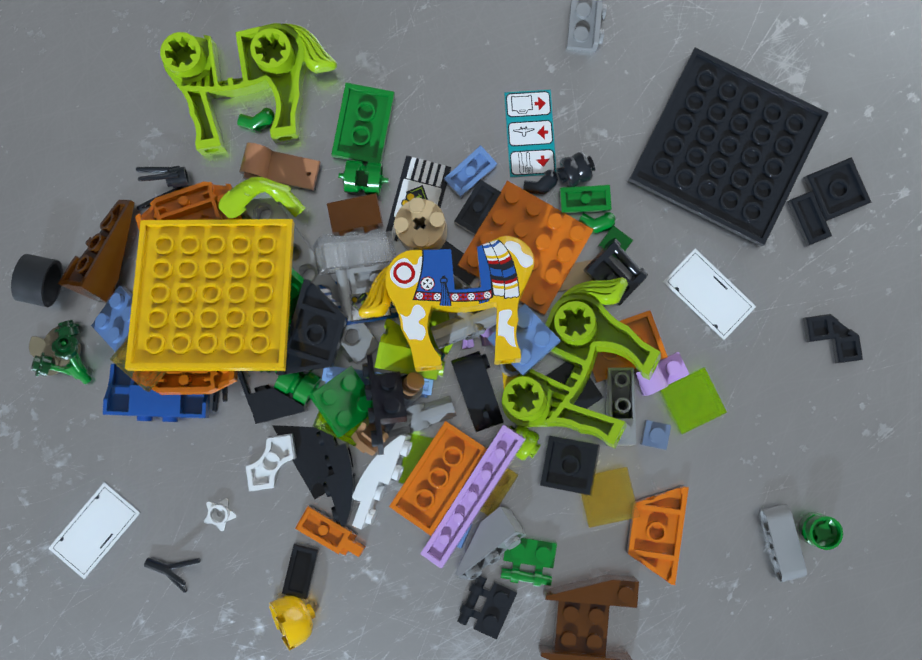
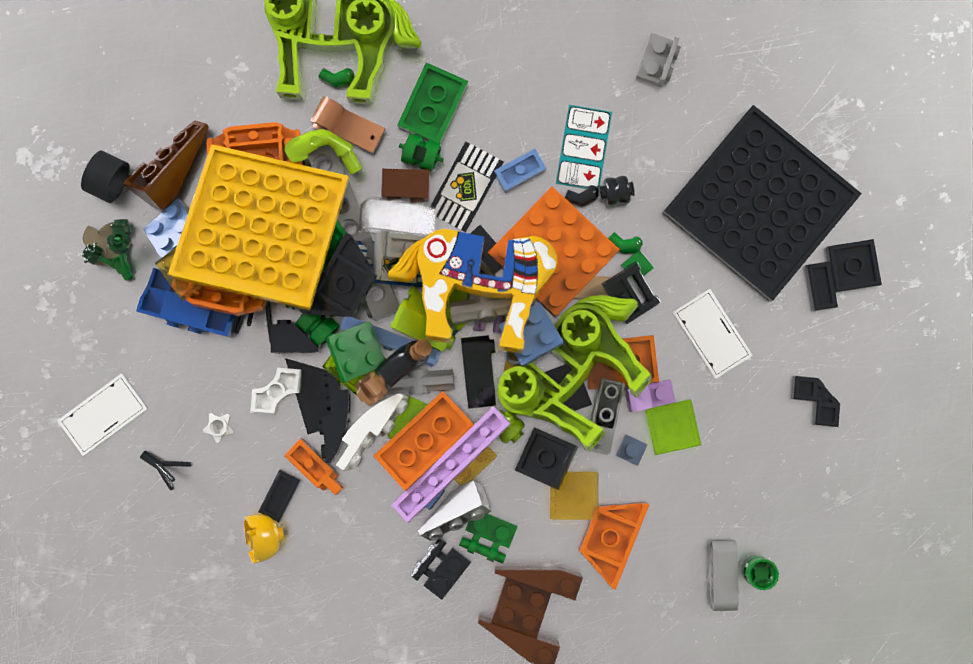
camera: 20 degrees right, 0 degrees up
black plant [136,166,189,210] -> none
black bracket [362,353,407,455] -> none
tan brick [394,197,447,251] -> none
black plate [454,179,501,235] -> none
green plate [559,185,612,214] -> none

